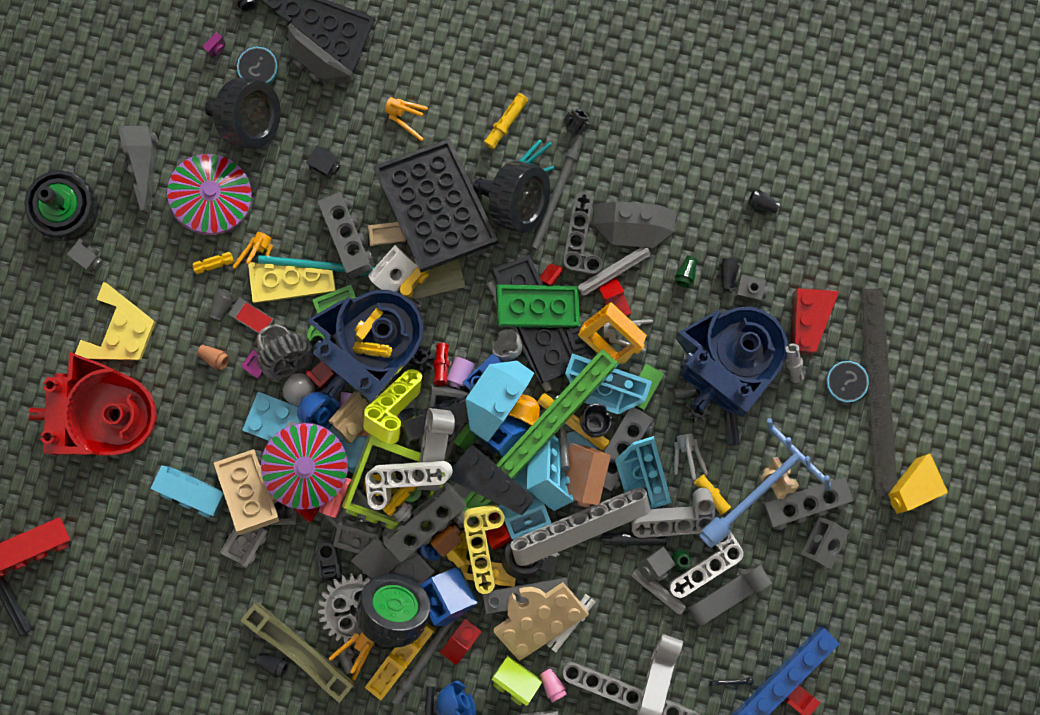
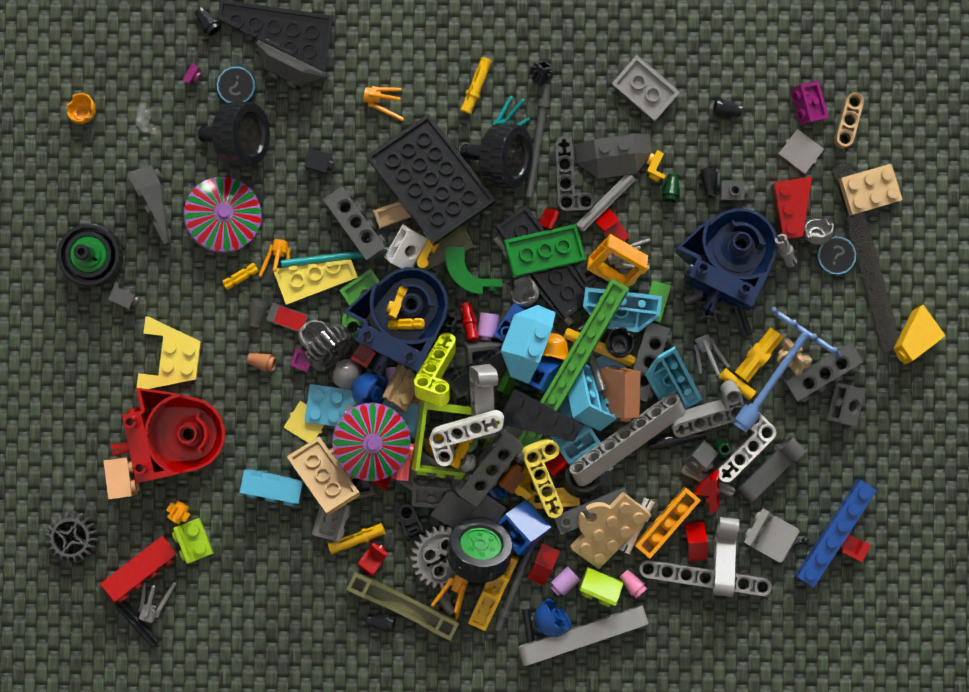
camera: 15 degrees left, 5 degrees up
none -> light orange hair [67,93,96,125]
none -> light nougat brick [104,457,140,499]
none -> clear bracket [136,103,157,133]
none -> light grey plant [138,582,176,623]
none -> light orange gear [166,500,191,524]
none -> lime bracket [172,518,214,564]
none -> light yellow piece [284,401,324,443]
none -> yellow pin [328,523,386,555]
none -> red bracket [356,543,388,577]
none -> green arch [445,247,502,294]
none -> lavender brick [551,566,581,596]
none -> light grey plate [611,55,680,122]
none -> light orange brick [634,487,701,559]
none -> yellow bracket [646,150,666,182]
none -> red slope [684,521,708,562]
none -> red slope [694,470,720,513]
none -> yellow piece [734,327,784,383]
none -> light grey bracket [744,509,800,563]
none -> light grey piece [778,129,824,174]
none -> magenta bracket [790,81,829,126]
none -> light grey hair [804,218,834,245]
none -> tan beam [834,93,864,149]
none -> tan plate [838,164,903,216]

